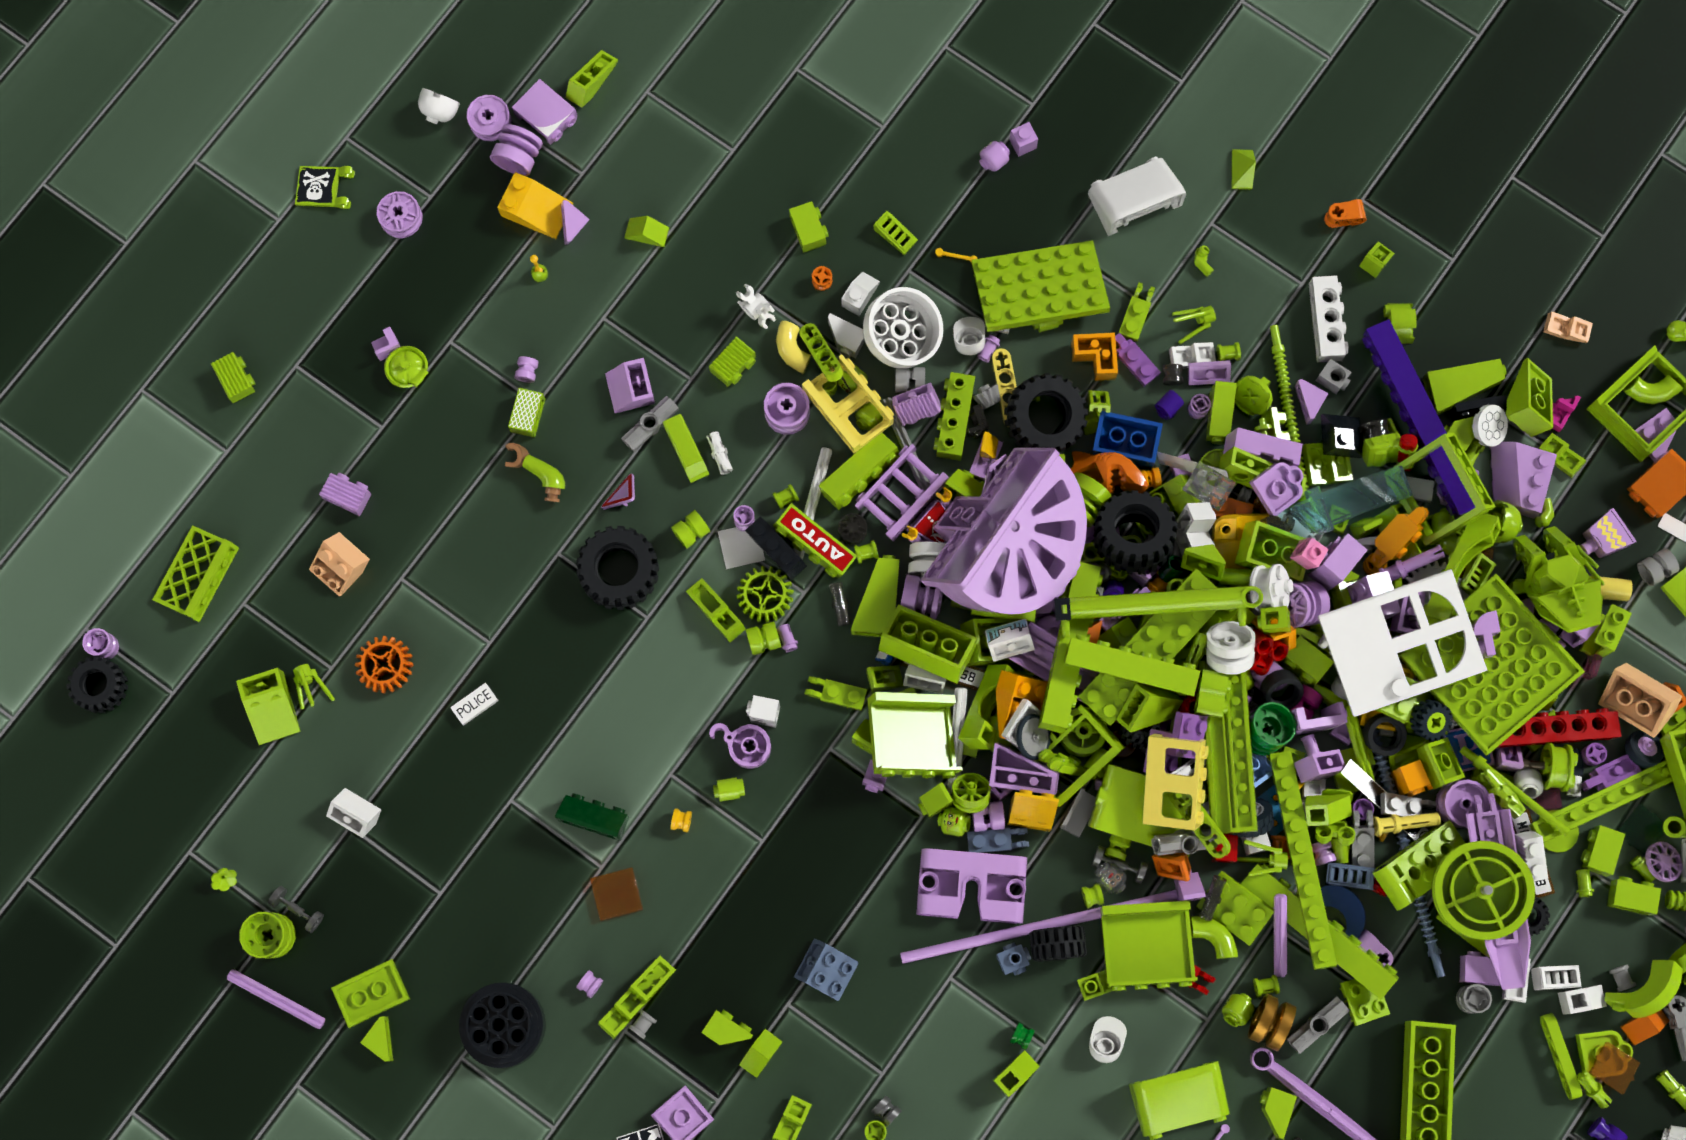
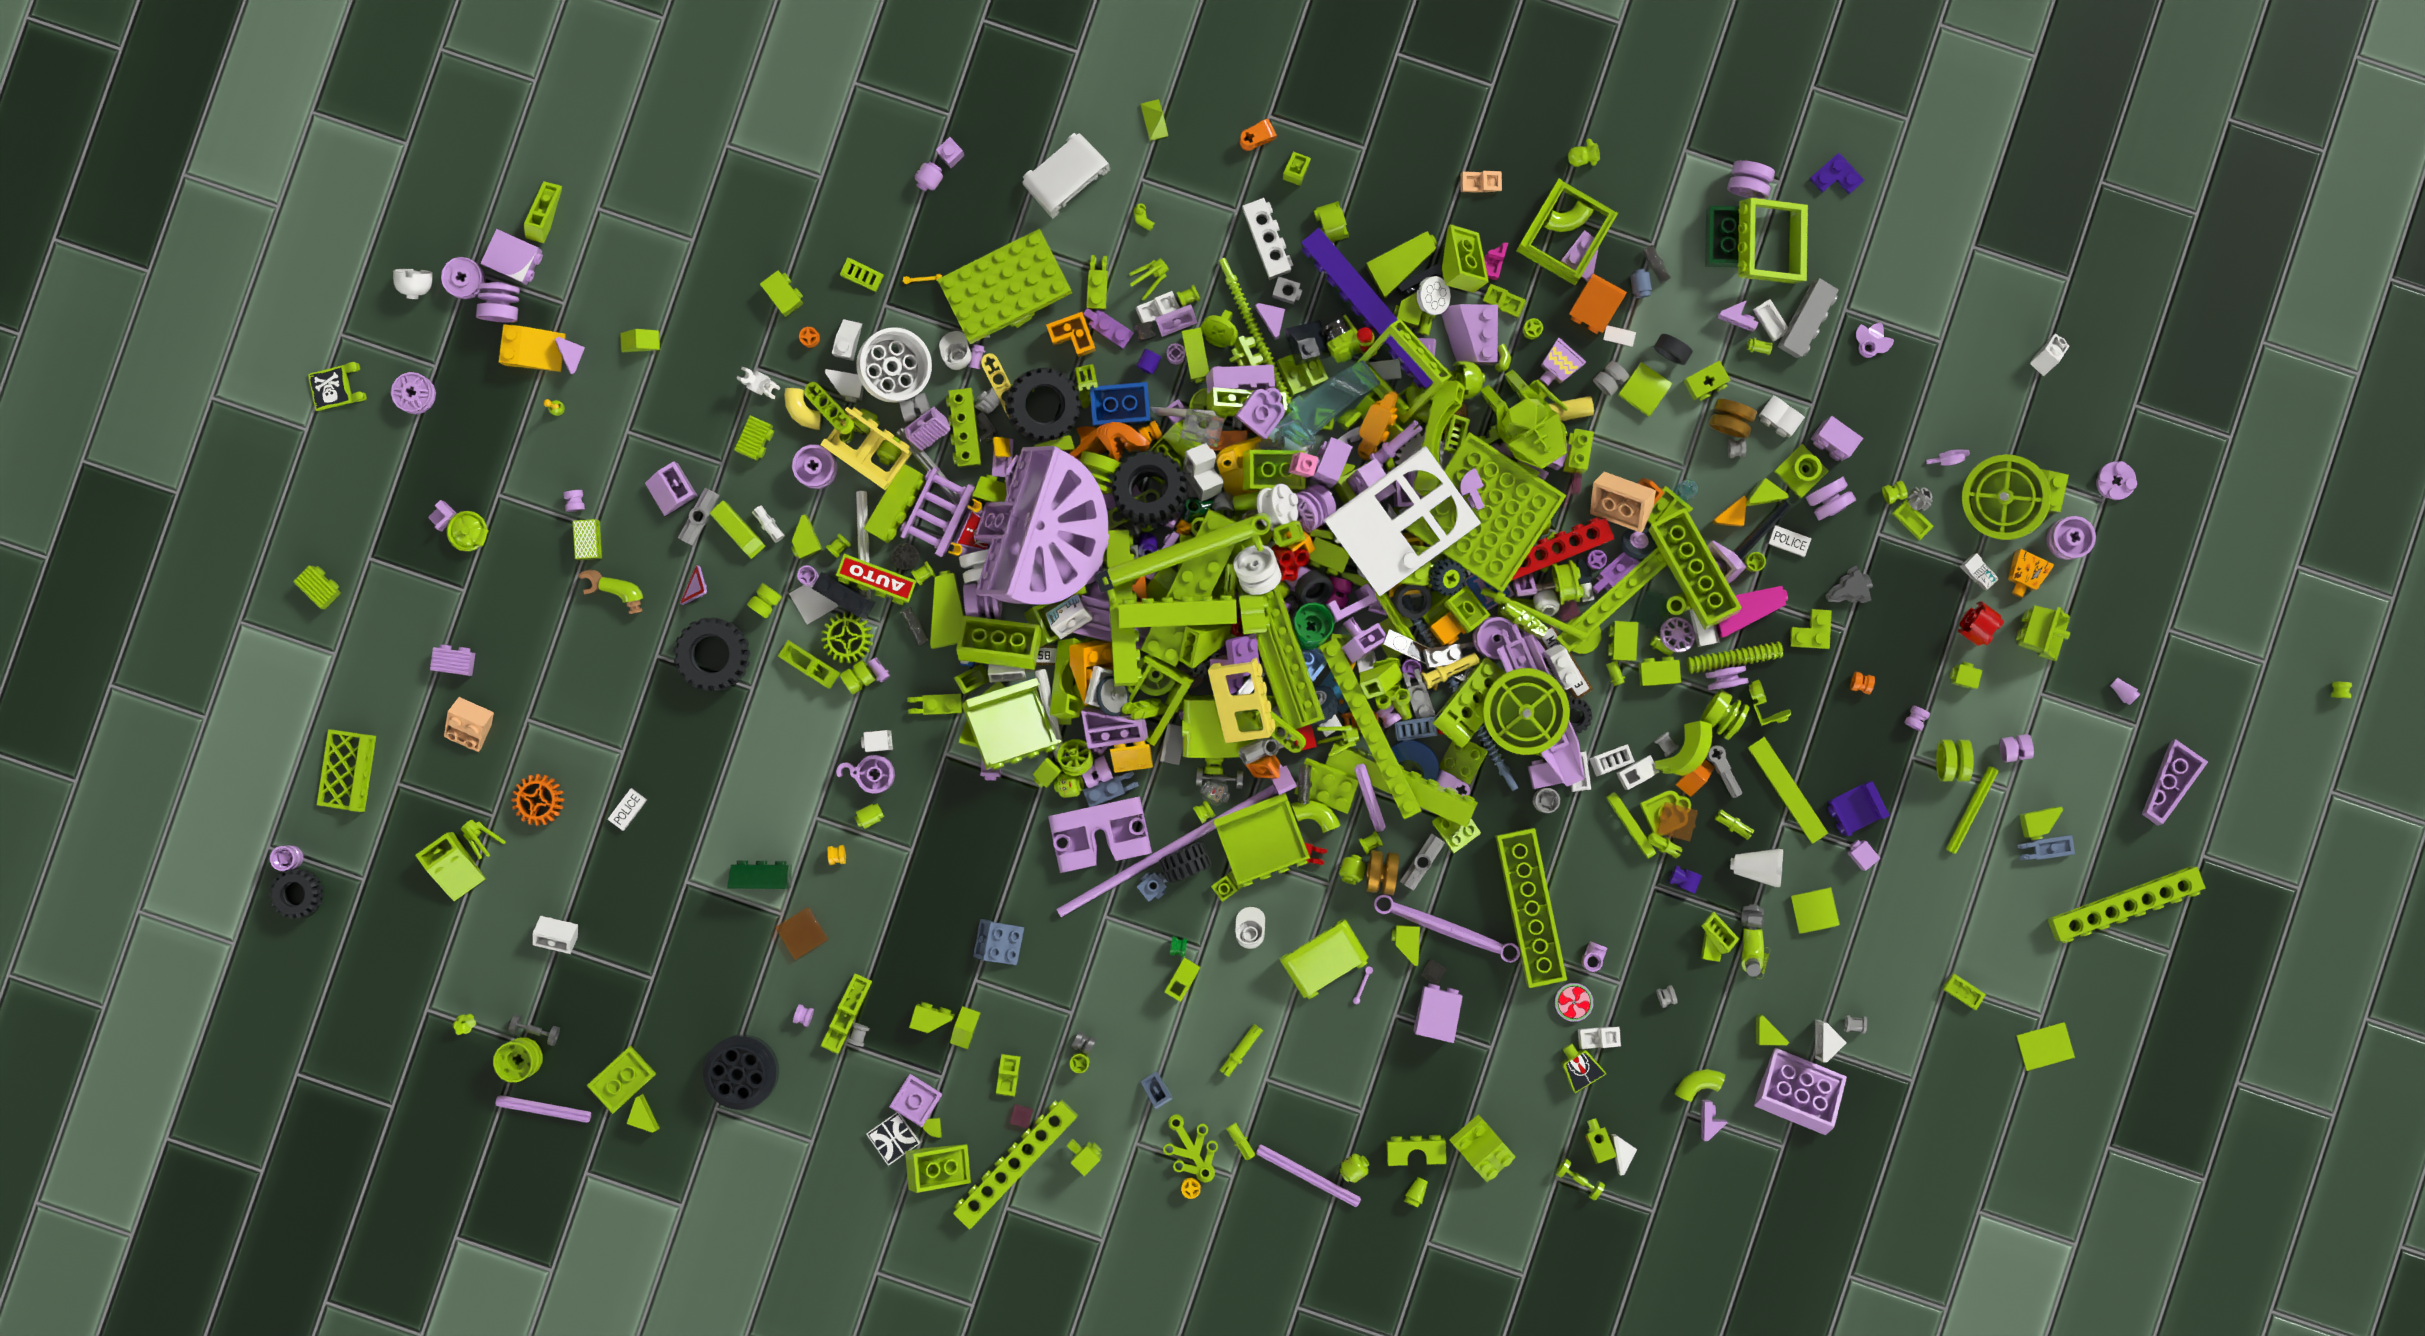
camera: 15 degrees left, 10 degrees up
lime slope [1181,544,1226,581] -> none
none -> lime slope [791,514,823,560]
none -> lime hinge [1439,741,1488,784]
none -> lime wheel [1522,318,1543,340]

